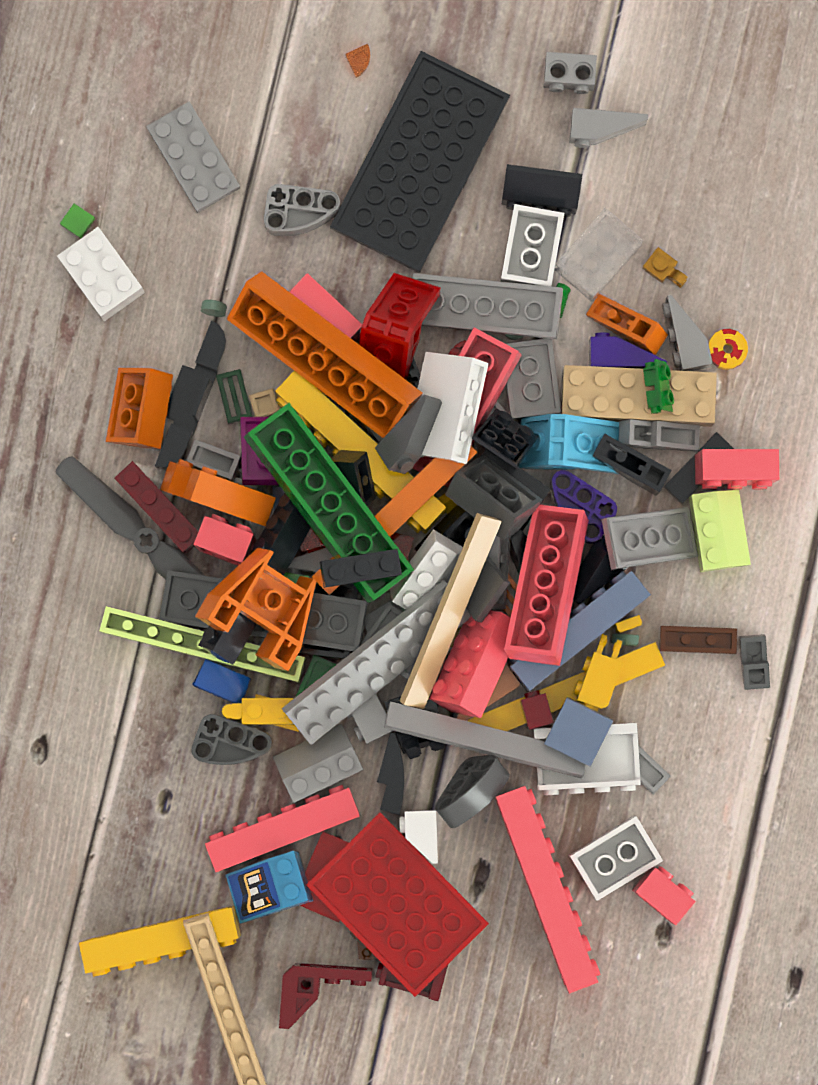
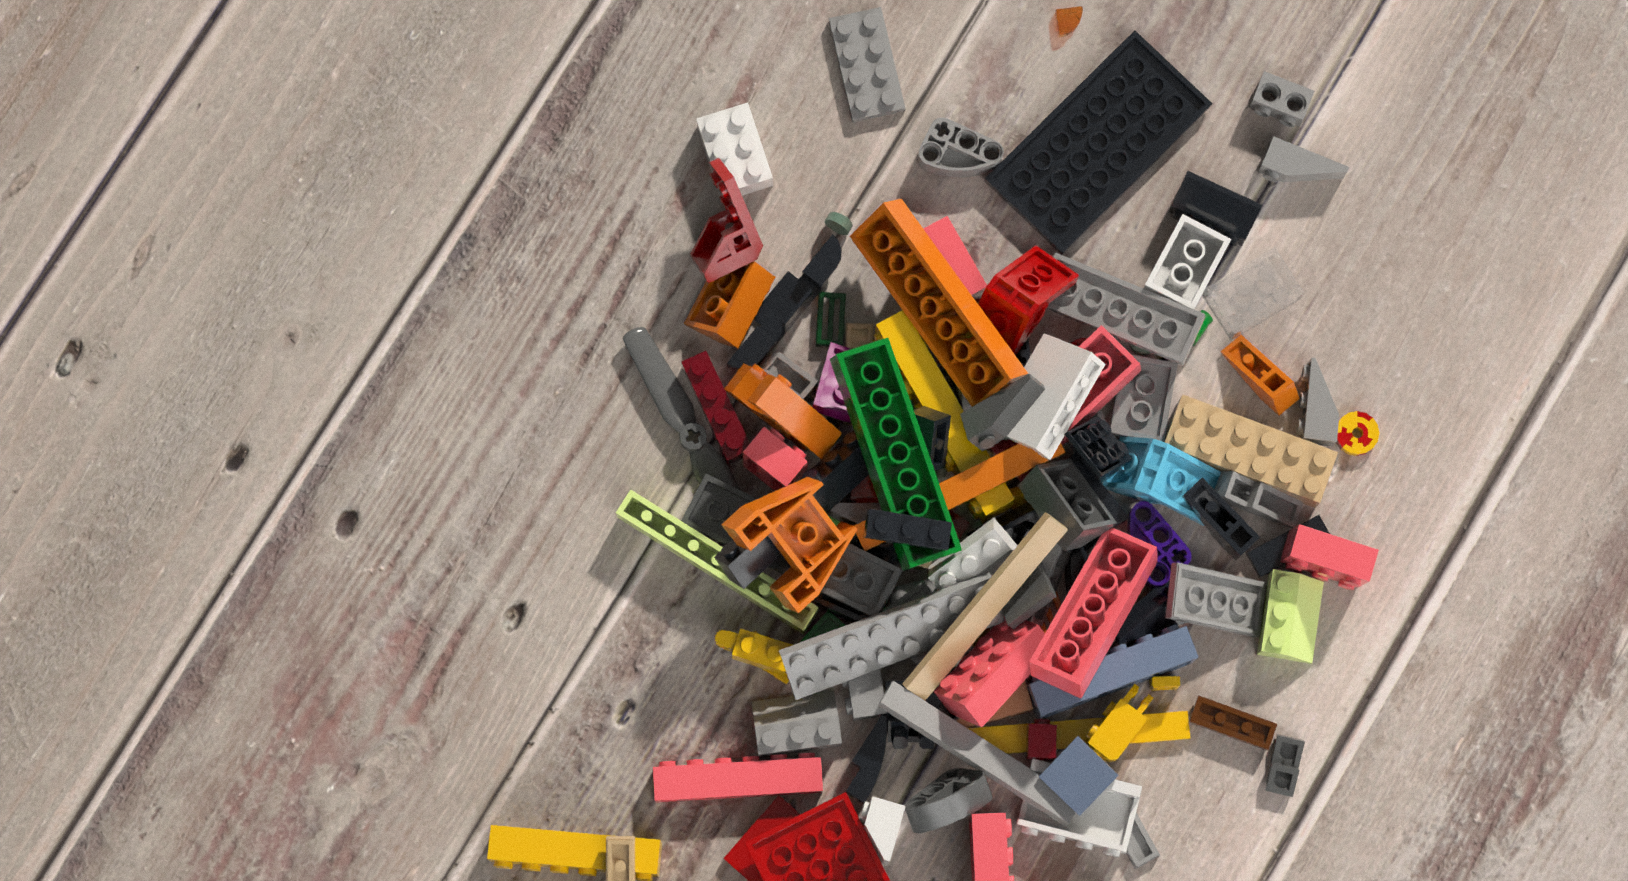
camera: 15 degrees right, 5 degrees down
bright green tile [60,203,95,239] -> none
dark grey beam [191,714,273,765] -> none
blue piece [192,659,251,703] -> none
slope [226,851,313,924] -> none
dark purple slope [589,332,667,369] -> none
sand green tile [611,634,639,646] -> none
pearl gold plate [642,247,688,288] -> none
green hinge [643,359,674,414] -> none
none -> red bracket [690,158,763,283]

